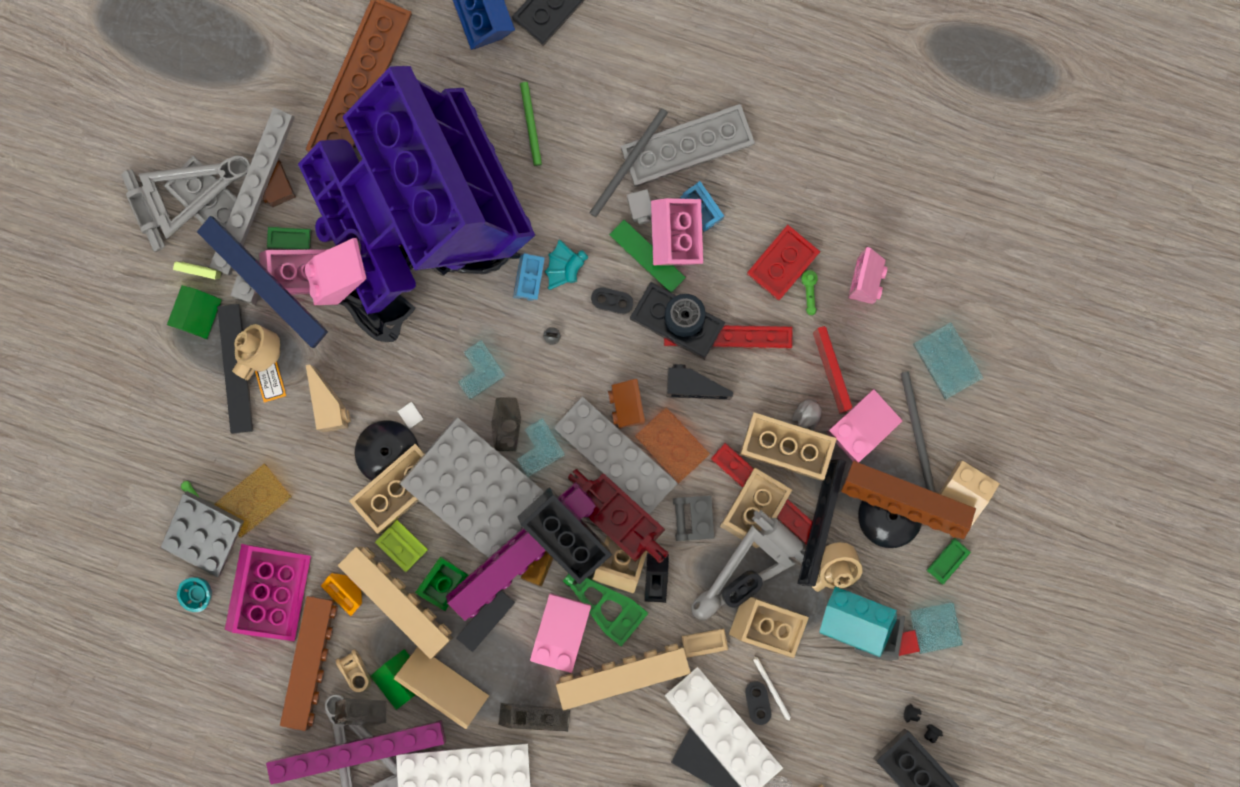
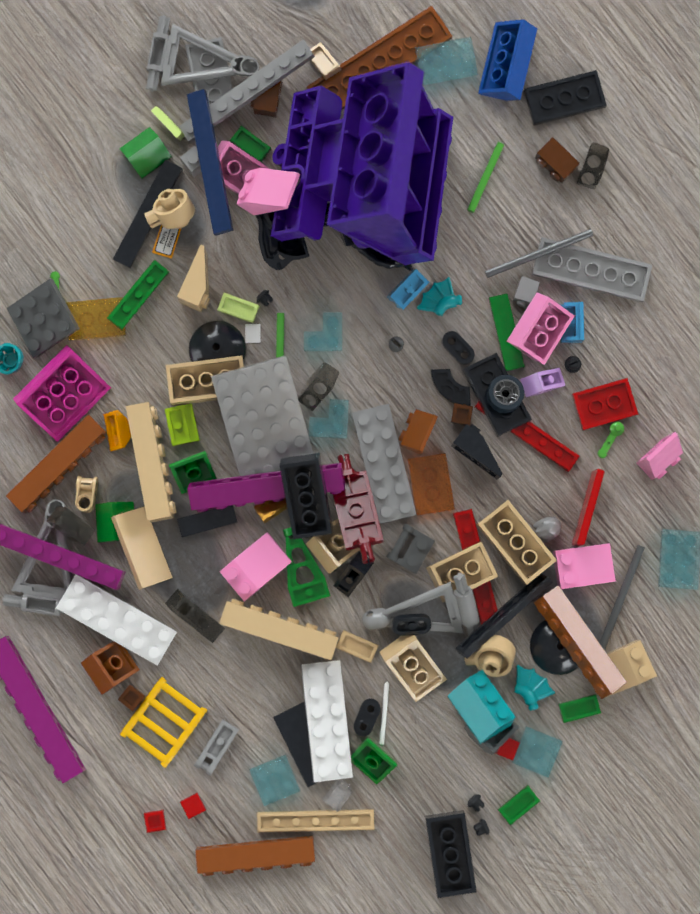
camera: 35 degrees right, 0 degrees up
none -> green tile [107,260,169,330]
none -> yellowish green tile [217,293,260,324]
none -> black piece [257,290,273,306]
none -> bright green bar [276,313,284,358]
none -> tan tile [310,42,341,80]
none -> green slope [351,736,398,785]
none -> clear light blue plate [415,37,478,86]
none -> black tile [431,369,471,406]
none -> reddish brown plate [451,403,473,426]
none -> green tile [498,785,540,826]
none -> teal arm [514,665,555,711]
none -> lavender slope [520,368,566,397]
none -> reddish brown brick [535,137,580,183]
none -> black piece [564,356,582,373]
none -> clear smoke piece [576,142,609,190]

